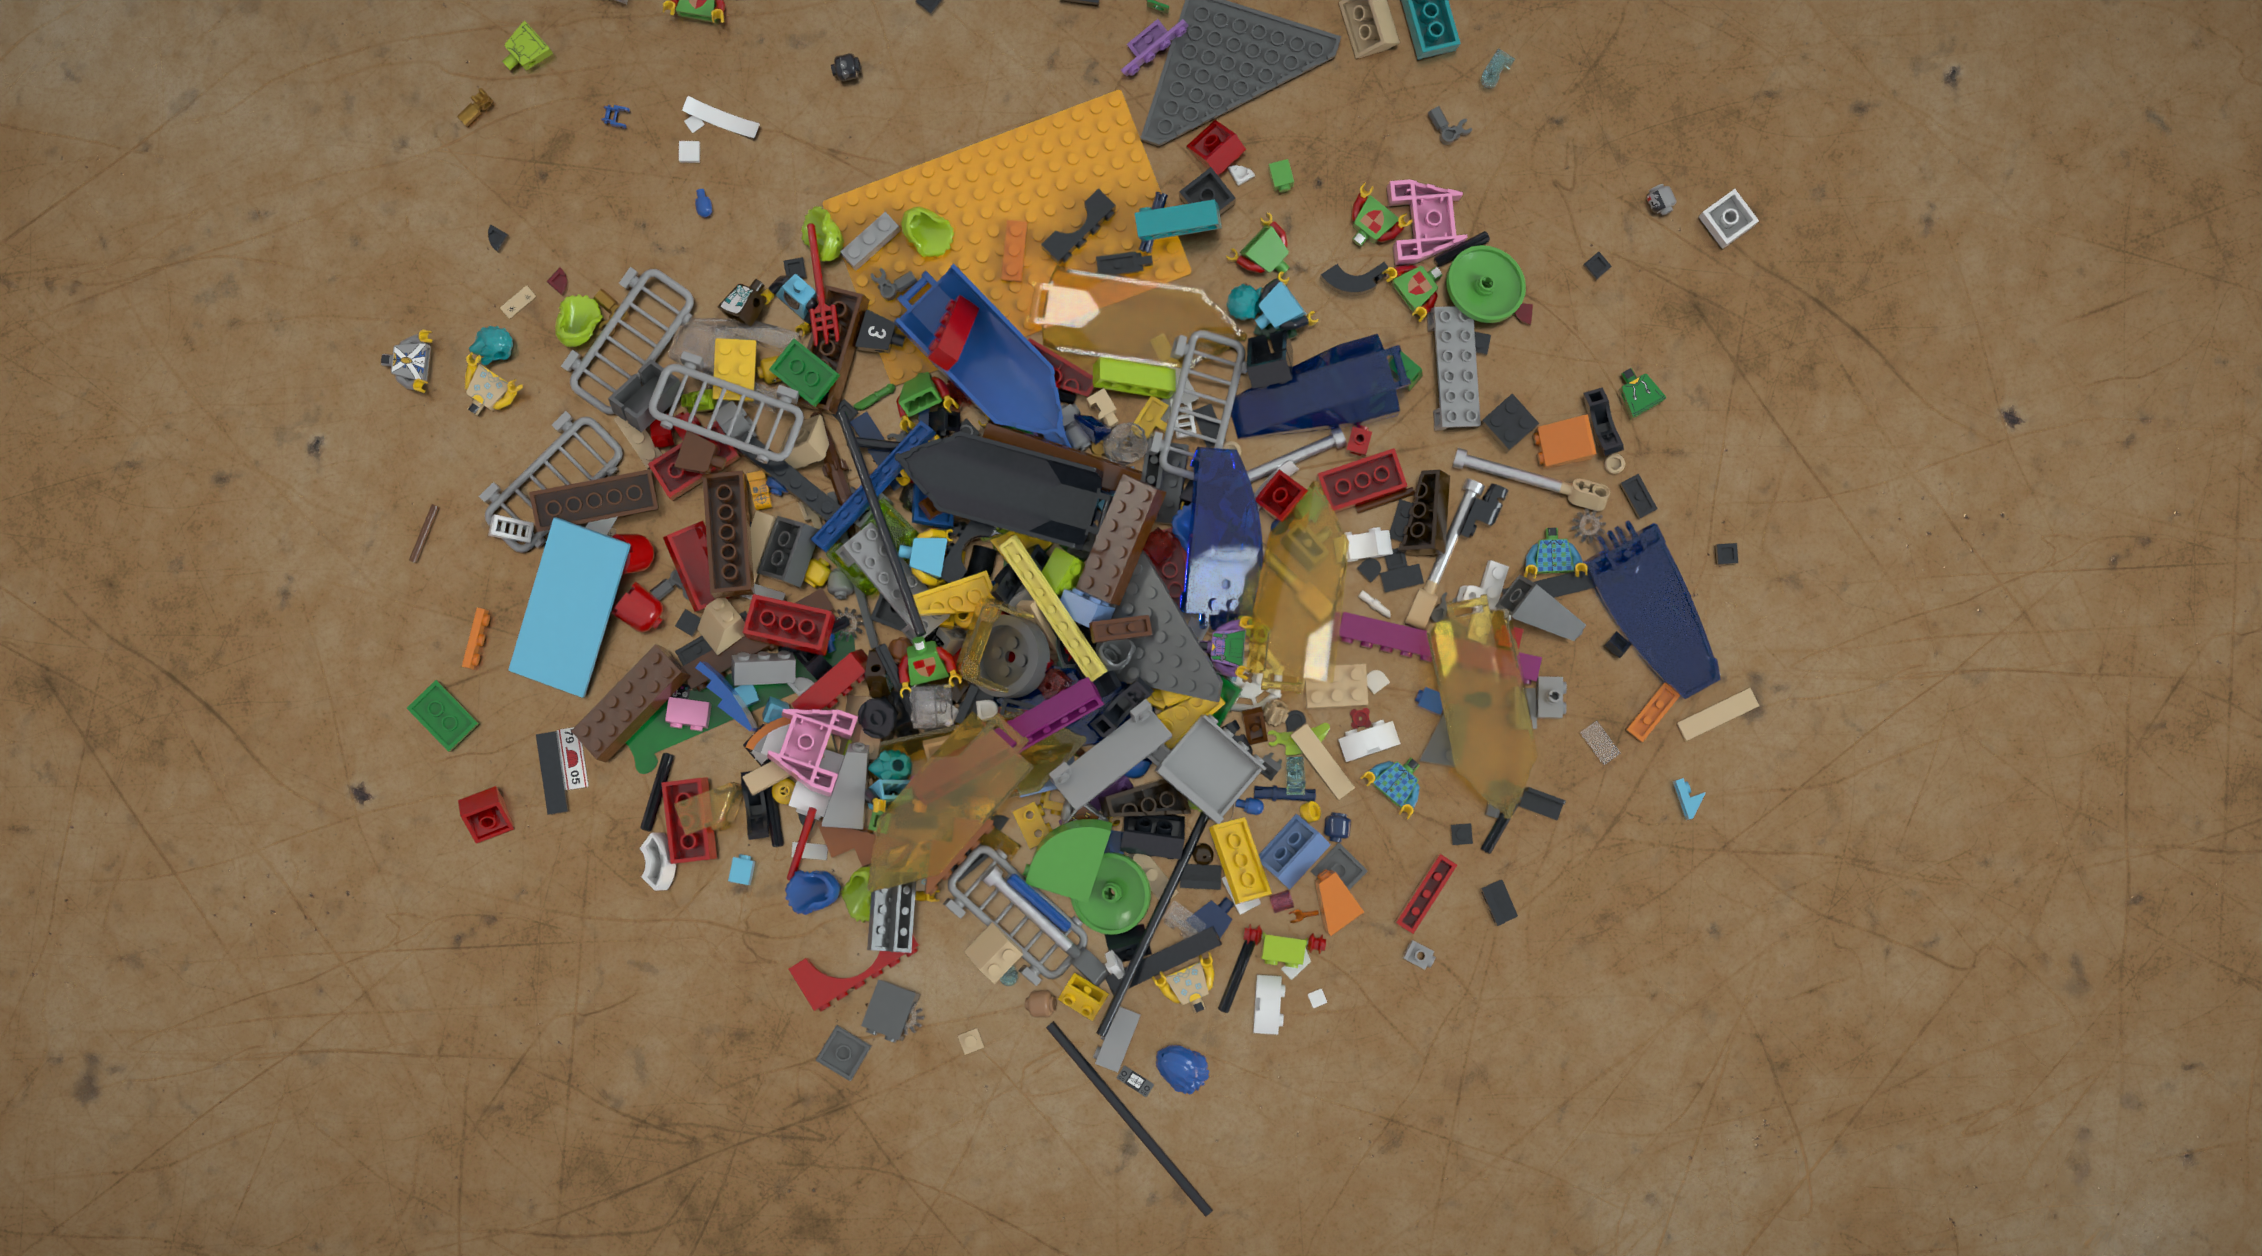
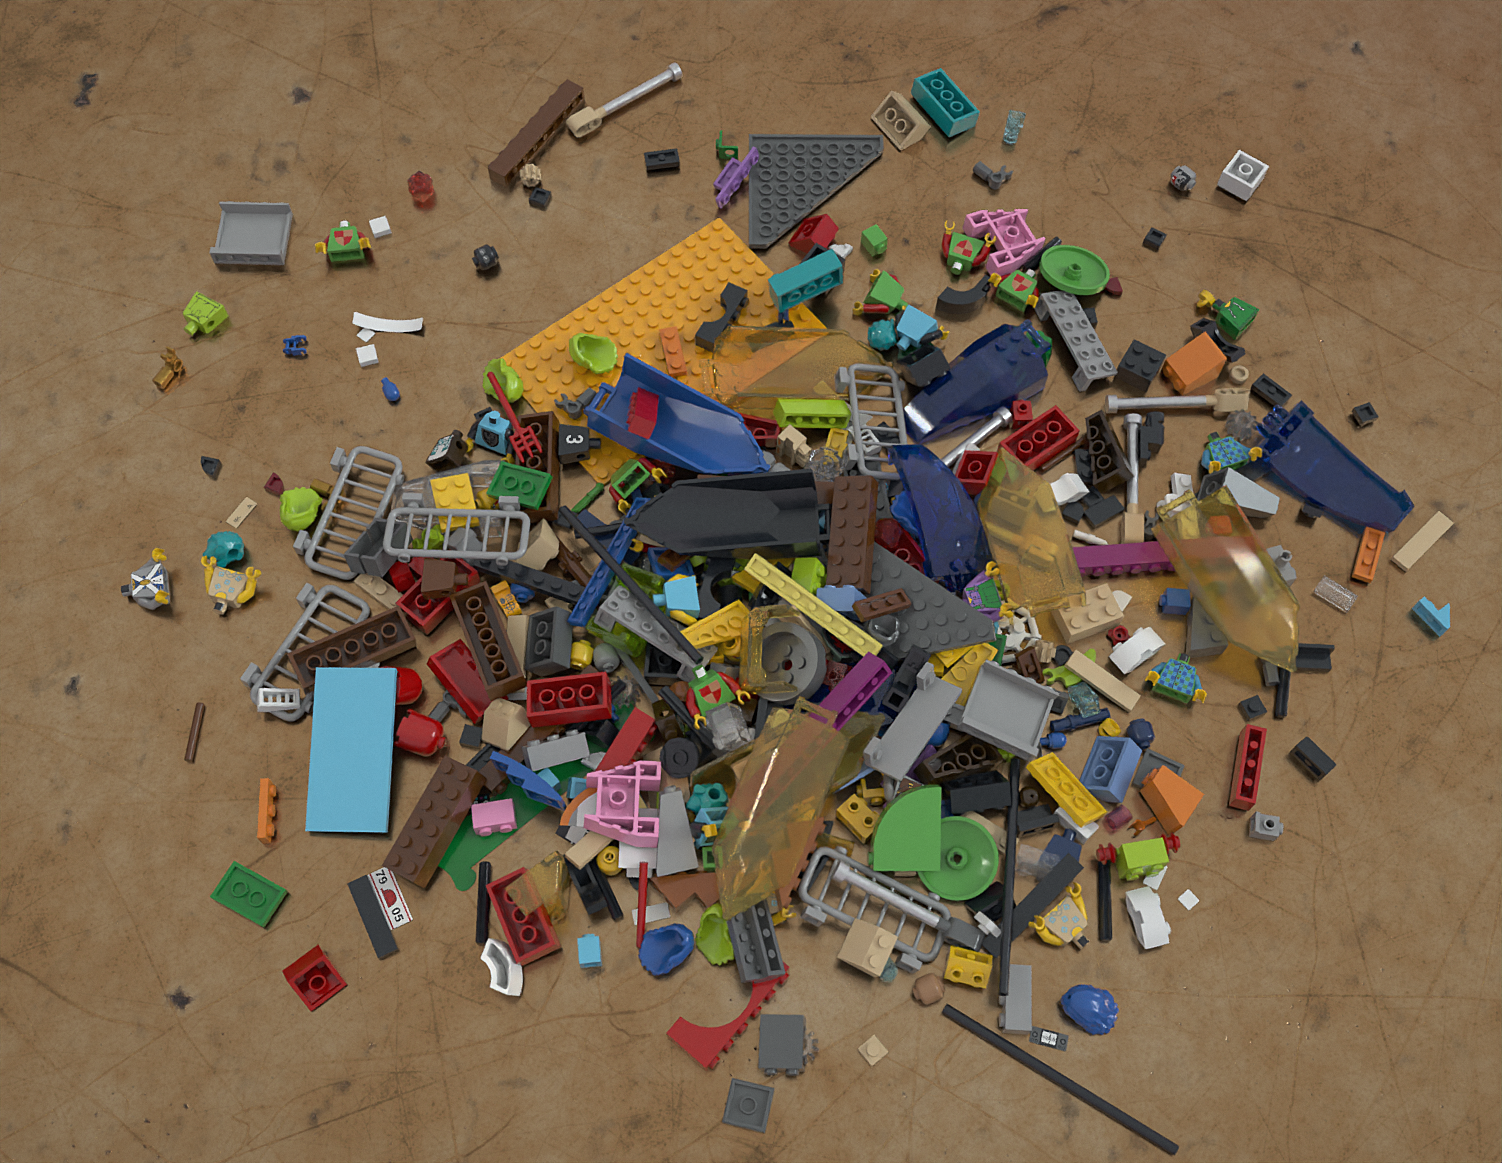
camera: 20 degrees left, 20 degrees down
light grey brick [840,212,900,271] -> none
blue axle [1007,874,1072,932] -> none
clear blue slope [1074,414,1112,445] -> none
none -> yellow tile [1197,290,1215,307]

